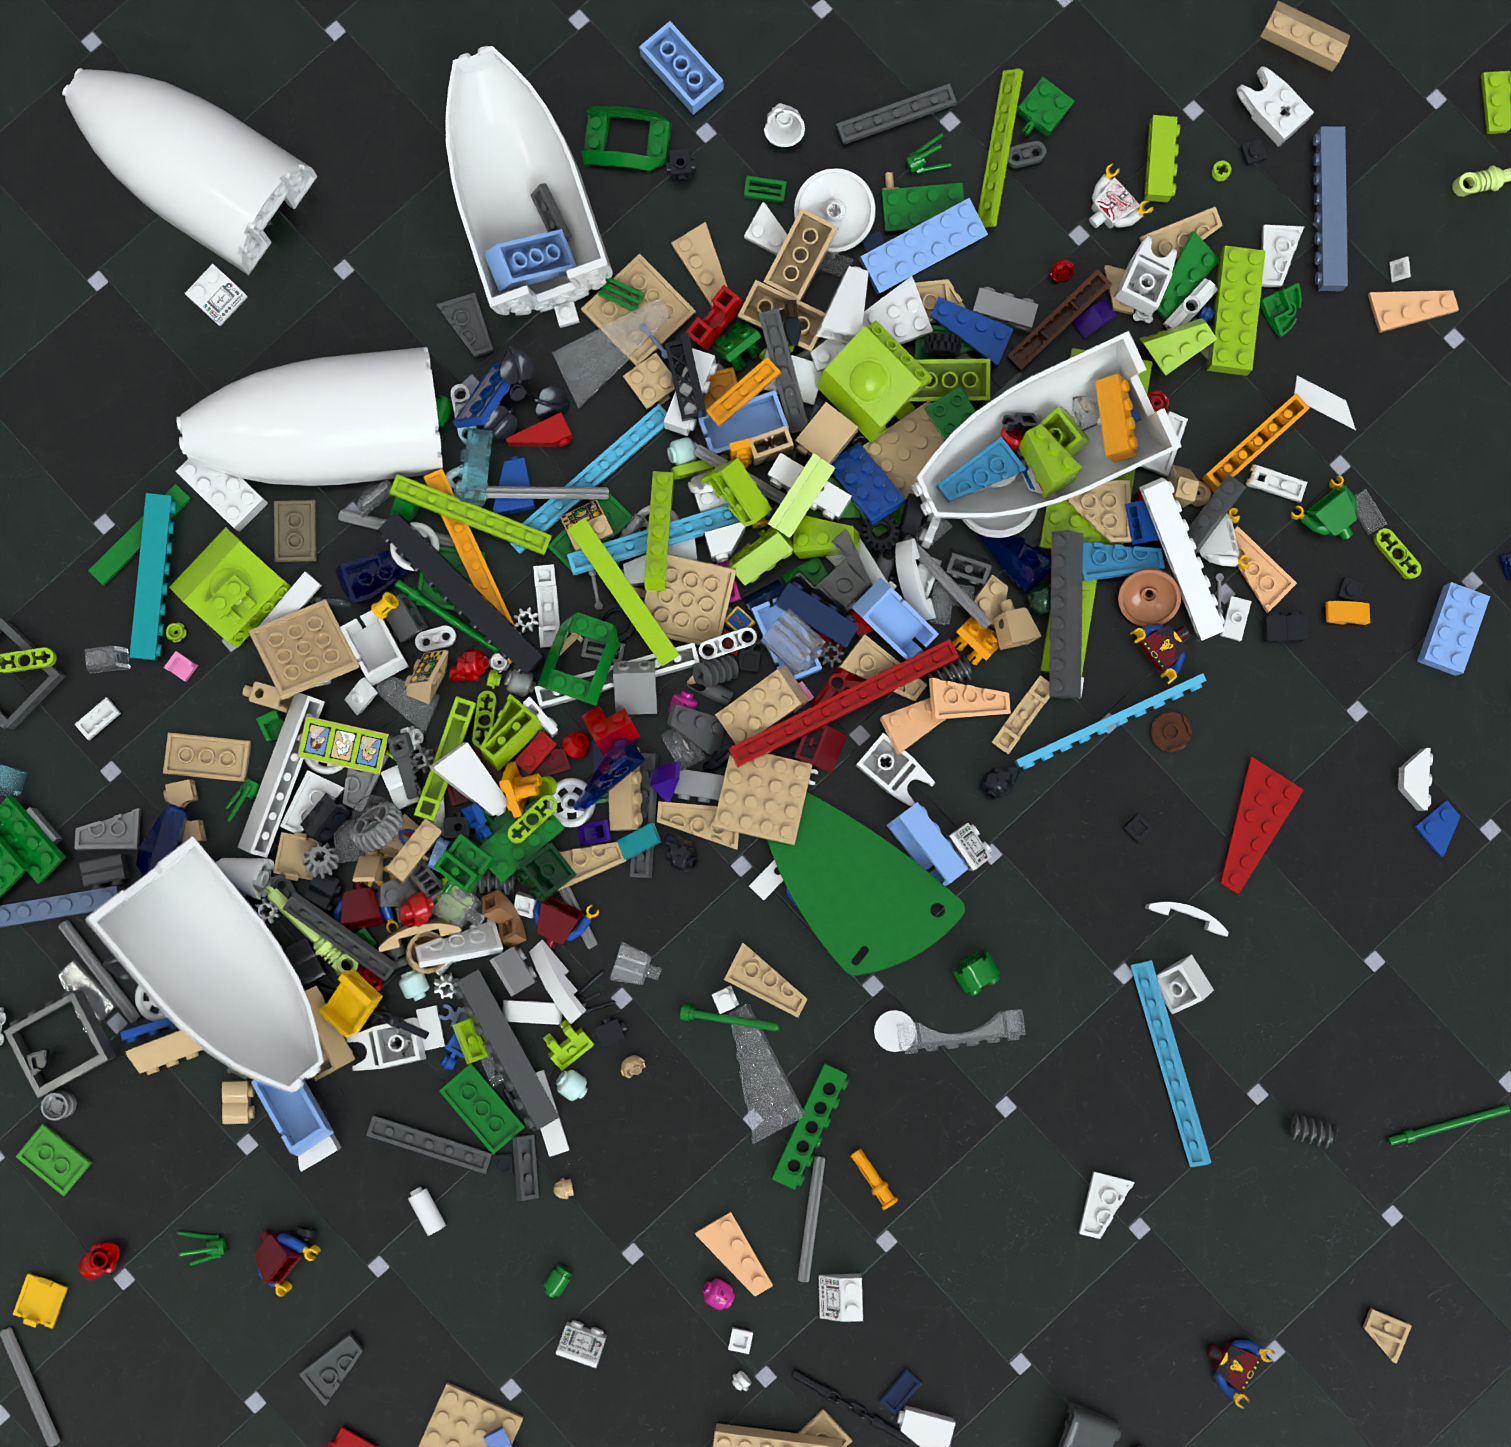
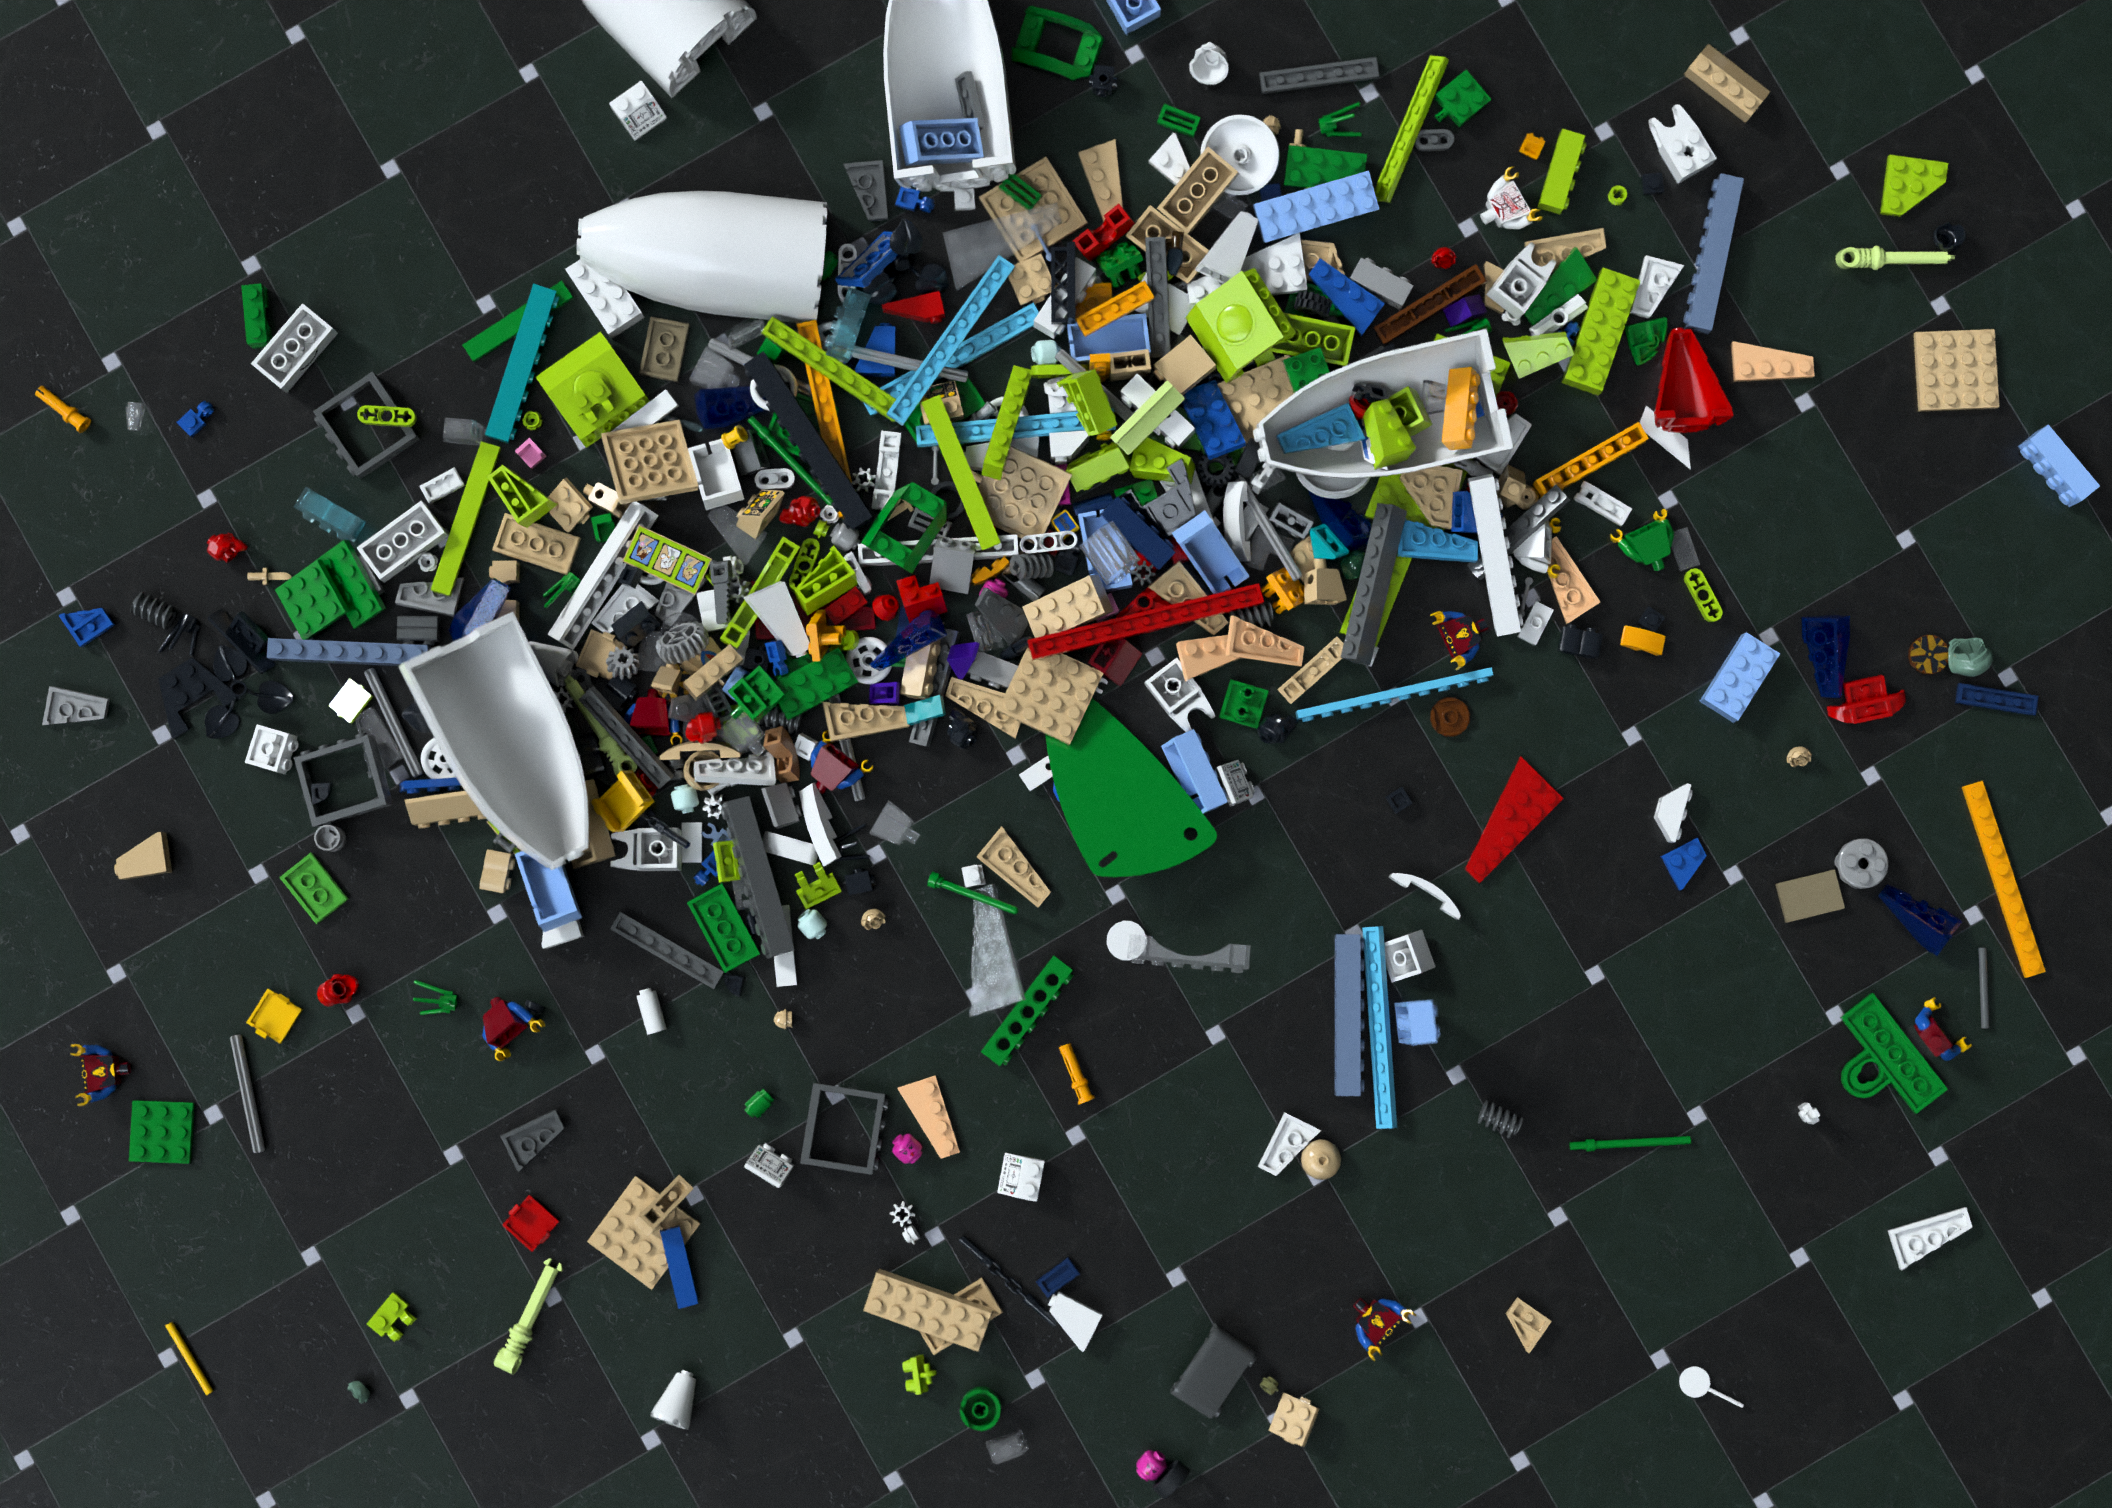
camera: 15 degrees right, 0 degrees up
white plate [344,677,378,715] -> none
lime beam [508,795,557,844] -> none
dark grey plate [512,1134,539,1201] -> none
dark green plate [516,842,577,903] -> none
white plate [728,1327,753,1354] -> none
light grey axle [798,1156,825,1282] -> none
green brick [951,949,1000,996] -> none
nougat dish [1118,568,1181,627] -> none
white slope [1389,257,1411,282] -> none
none -> piece [329,679,373,724]
none -> white brick [357,501,449,583]
none -> white plate [418,552,438,572]
none -> lime tile [431,441,501,597]
none -> lime wedge [487,465,558,528]
none -> tan piece [548,478,593,533]
none -> black plate [618,564,643,589]
none -> tan slope [634,1175,694,1236]
none -> clear torso [689,346,740,392]
none -> dark grey window [800,1083,889,1175]
none -> medium azure plate [886,255,1015,426]
none -> white gear [890,1201,915,1227]
none -> blue plate [895,186,935,213]
none -> light orange slope [971,557,1010,586]
none -> green plate [1219,679,1268,729]
none -> tan plate [1263,116,1281,135]
none -> tan cylinder [1301,1139,1341,1180]
none -> teal slope [1310,524,1349,559]
none -> sand blue brick [1335,934,1364,1096]
none -> light blue brick [1394,1000,1440,1045]
none -> green plant [1444,318,1492,335]
none -> light grey pin [1454,459,1493,476]
none -> light orange tile [1519,133,1545,160]
none -> red cone [1654,327,1734,433]

